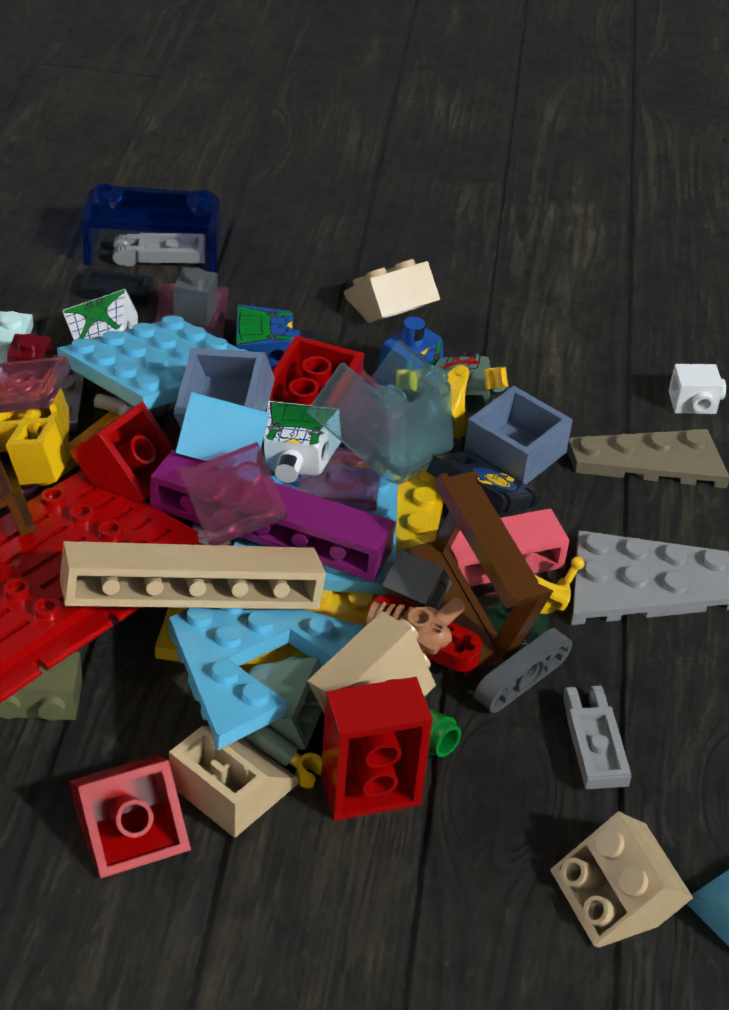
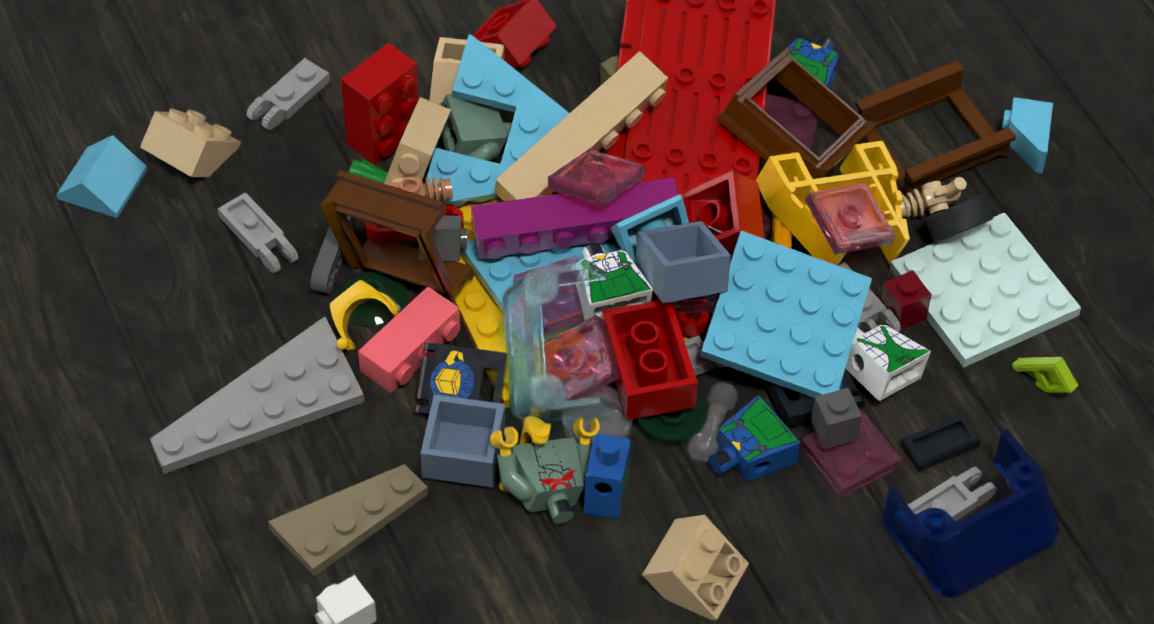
camera: 150 degrees right, 10 degrees up
none -> light grey hinge [246,58,330,131]

